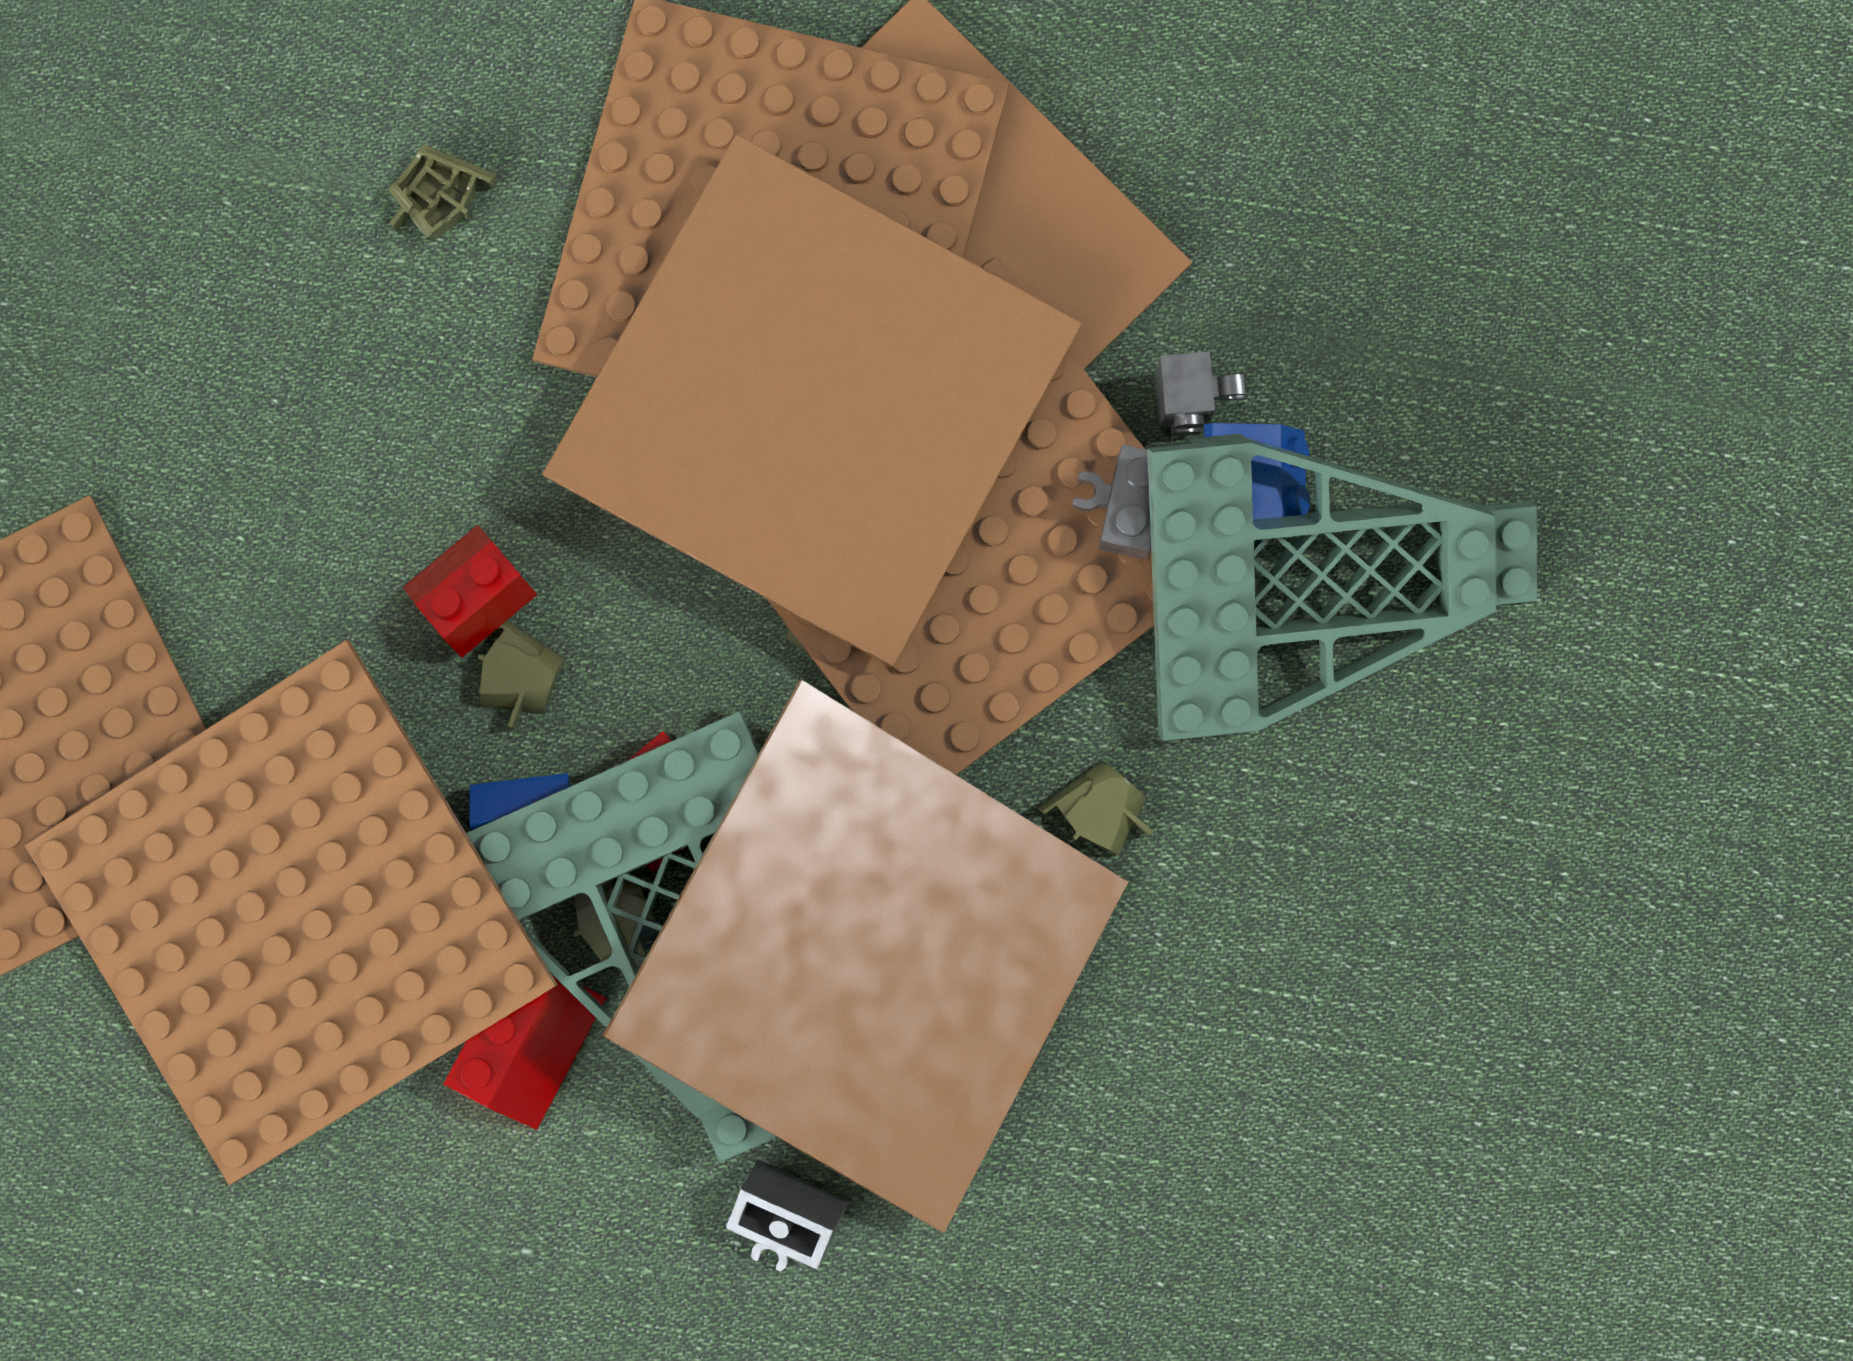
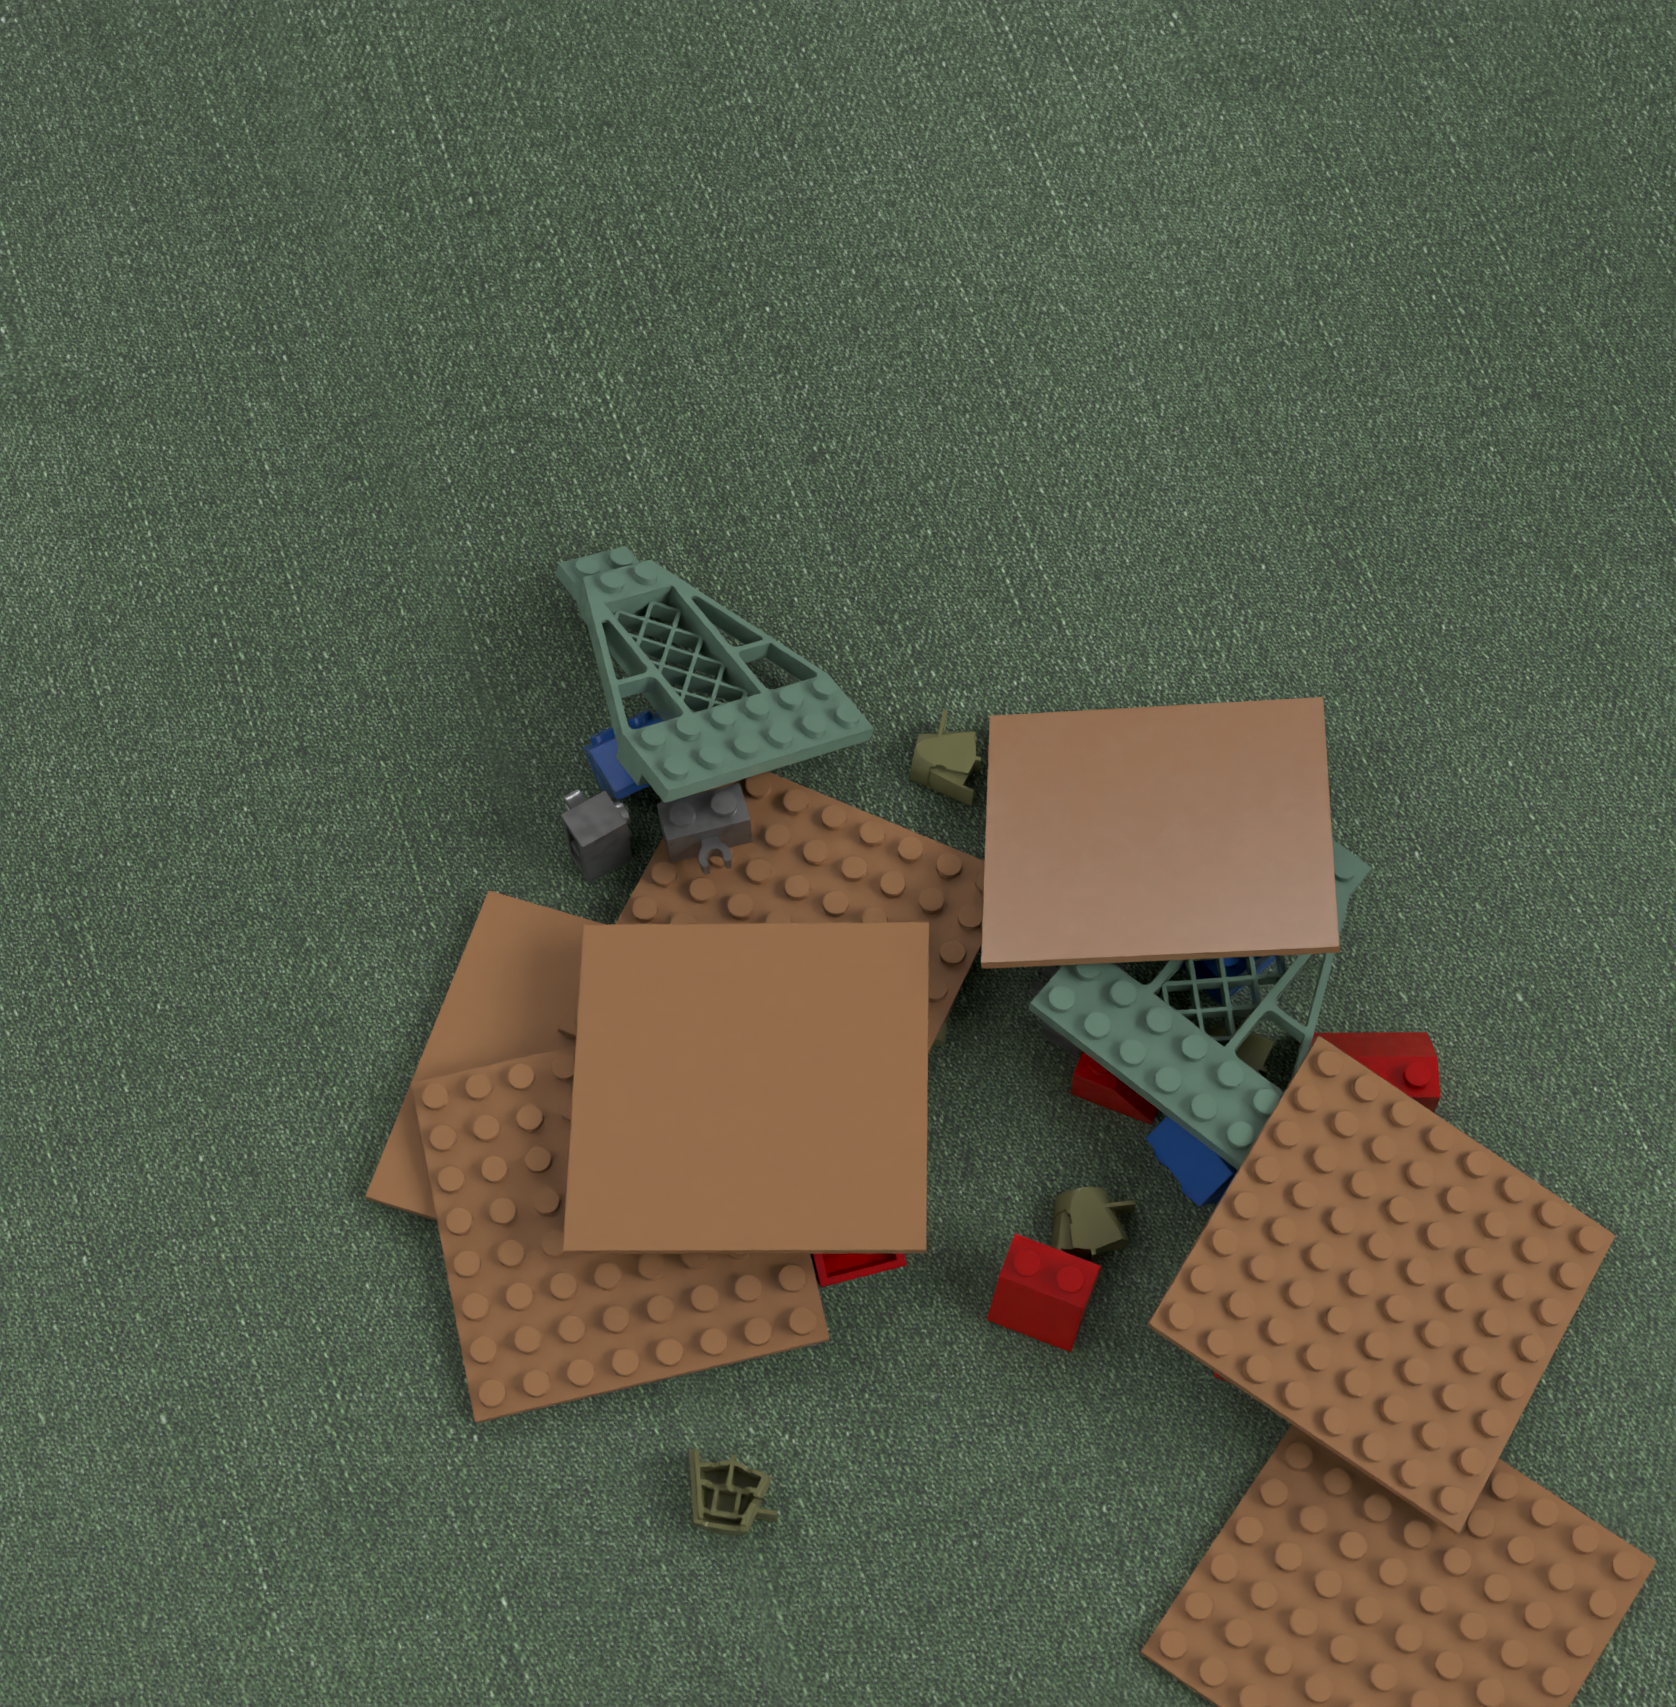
camera: 115 degrees left, 20 degrees down
flat silver brick [726,1160,849,1272] -> none

